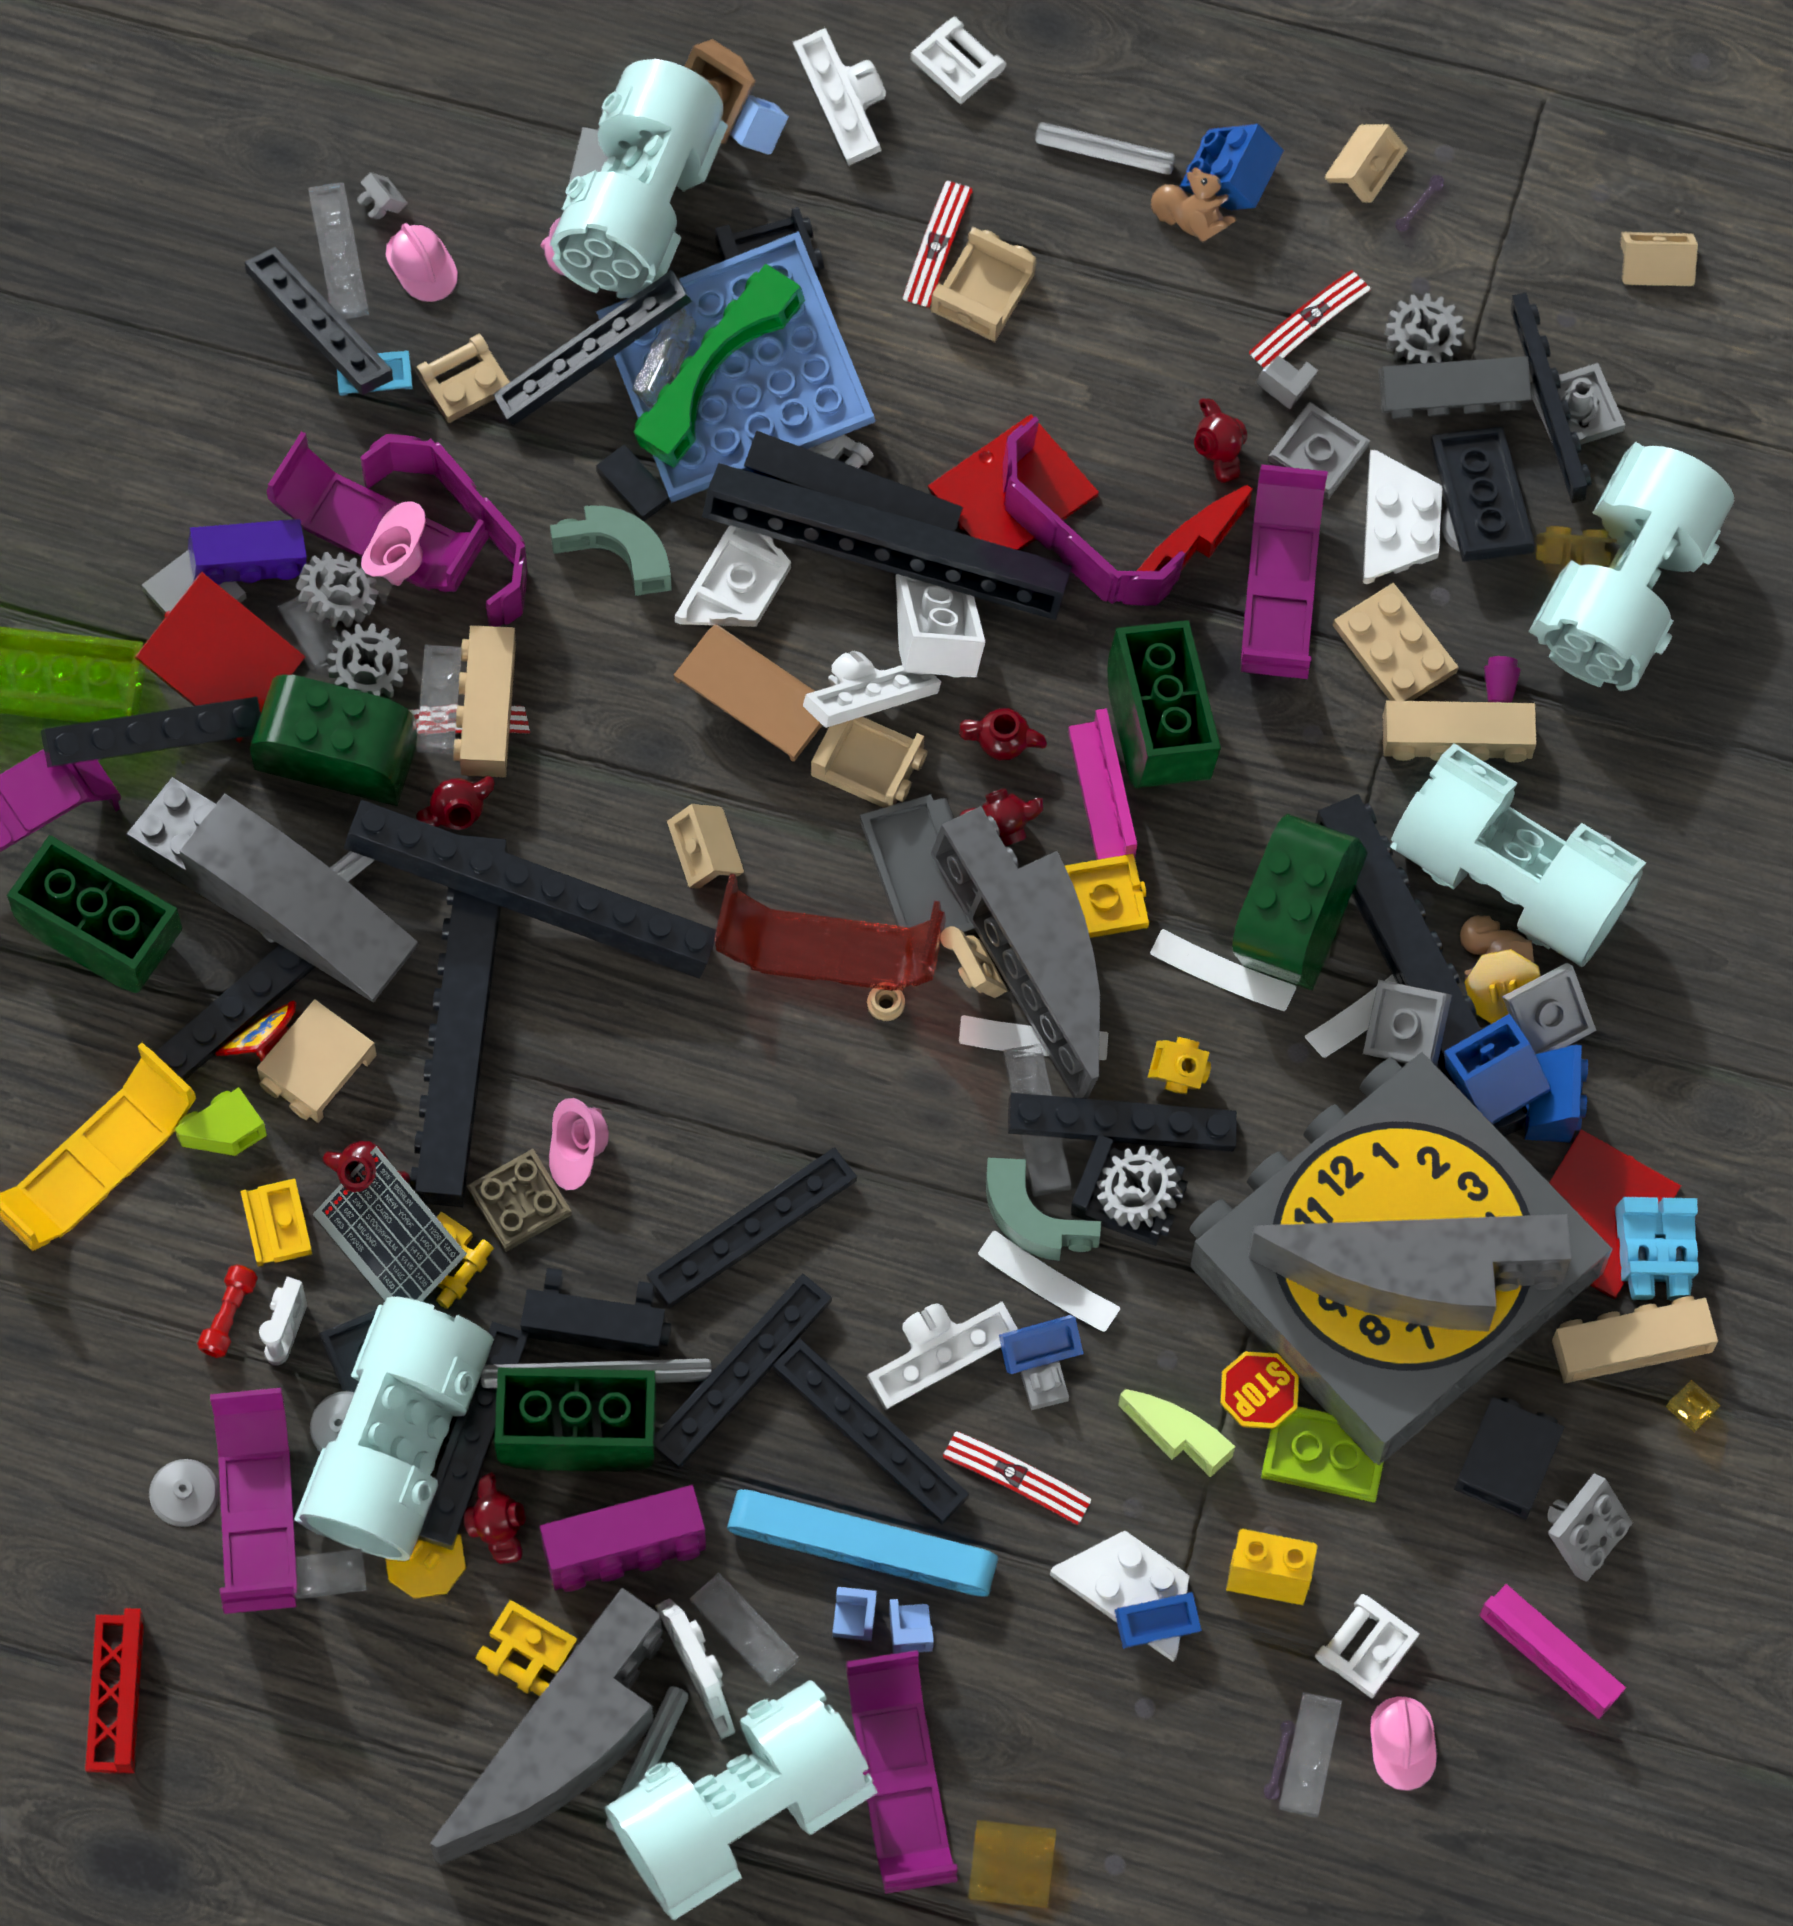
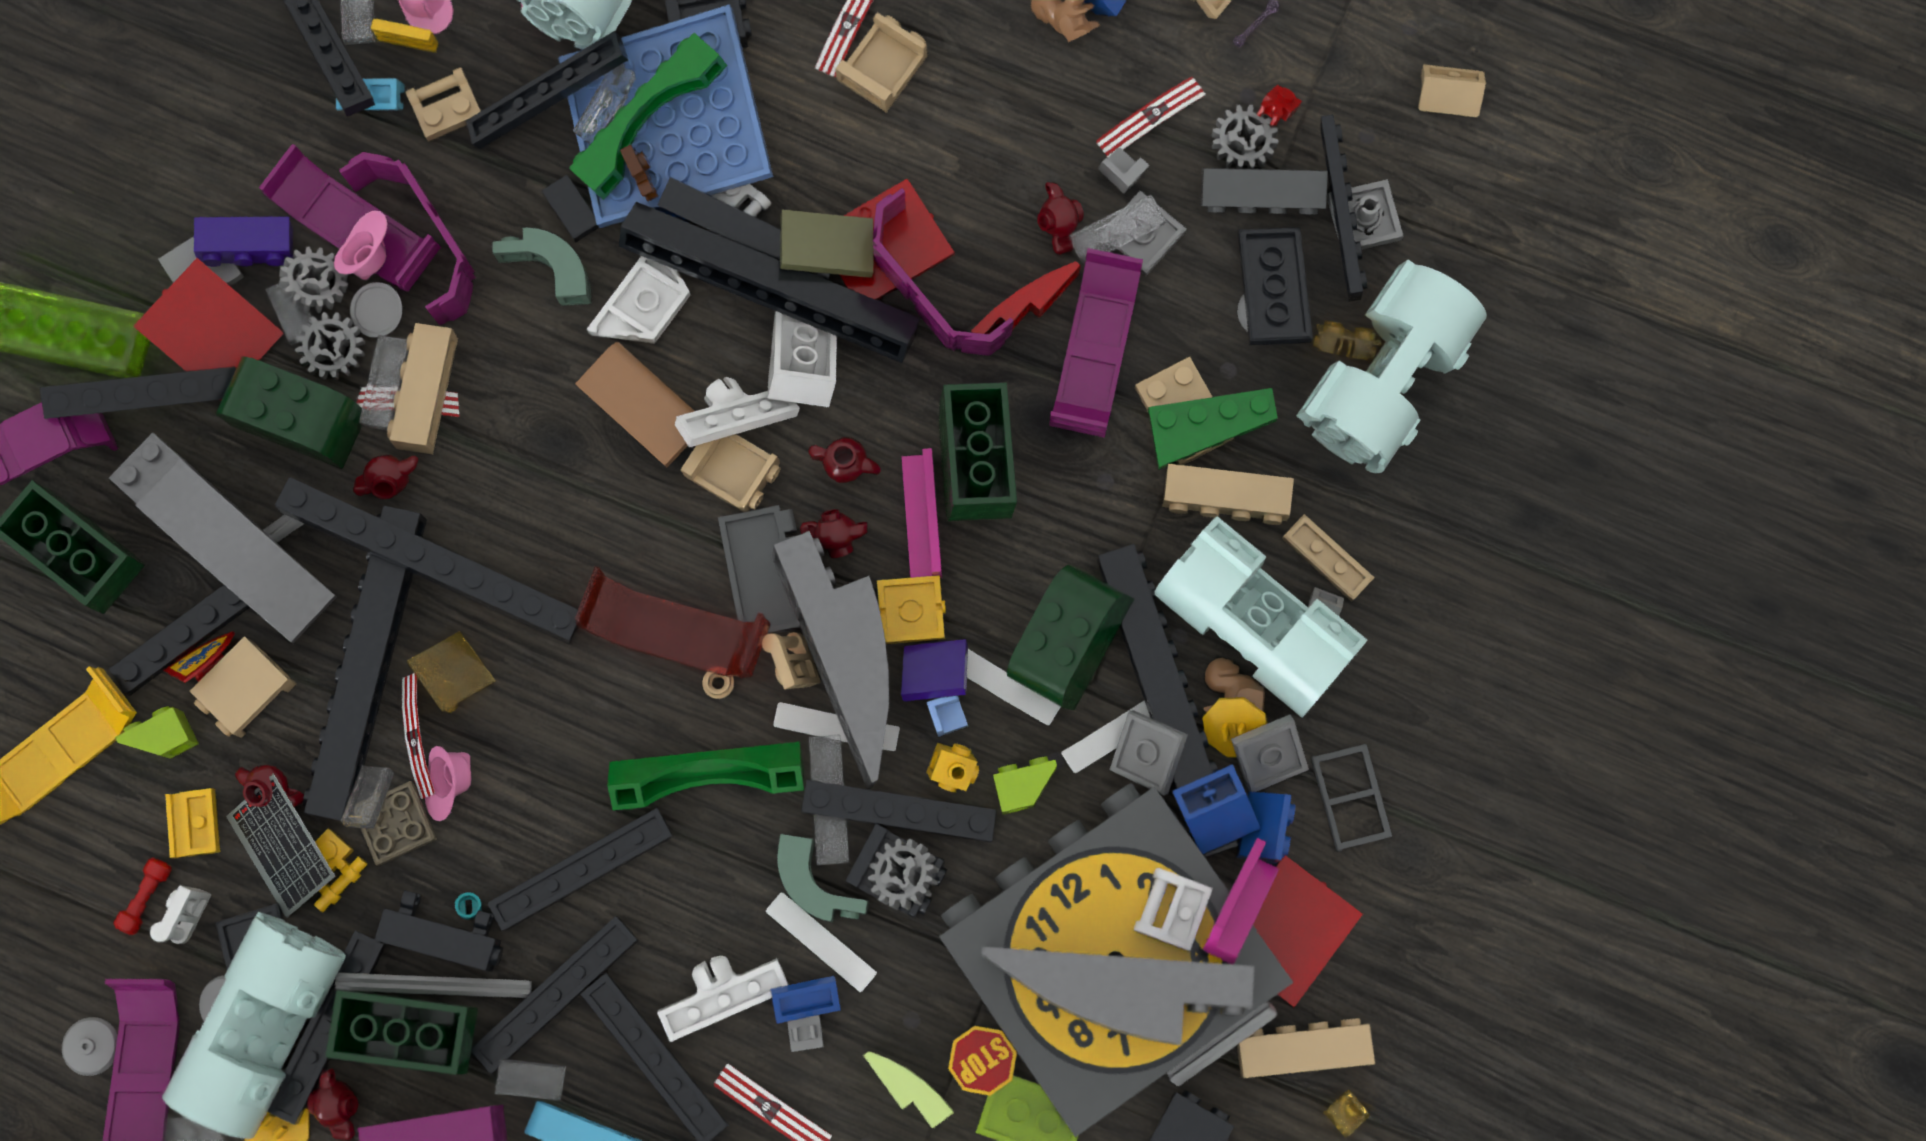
camera: 15 degrees right, 10 degrees up
tan panel [667,804,744,888] -> none
white wing [1363,450,1442,584] -> none
magenta cone [1484,656,1521,703] -> none
medium azure hips [1615,1197,1698,1301] -> none
none -> clear tile [341,766,394,829]
none -> light grey piece [350,282,402,337]
none -> yellow tile [371,19,438,53]
none -> sticker [402,673,435,799]
none -> clear yellow hinge [407,631,495,713]
none -> teal hinge [455,892,482,920]
none -> clear tile [495,1058,566,1101]
none -> green arch [607,741,804,811]
none -> reddish brown plate [620,144,659,202]
none -> olive tile [780,210,873,278]
none -> dark purple tile [901,639,968,701]
none -> light blue panel [927,696,968,737]
none -> lime slope [993,756,1057,815]
none -> clear plate [1069,194,1166,264]
none -> white plate [1133,868,1213,952]
none -> green wing [1148,388,1278,470]
none -> light grey axle [1167,1001,1277,1086]
none -> dark pink fence [1203,838,1279,965]
none -> red plate [1257,85,1302,126]
none -> tan tile [1282,514,1375,601]
none -> dark grey window [1311,744,1393,852]

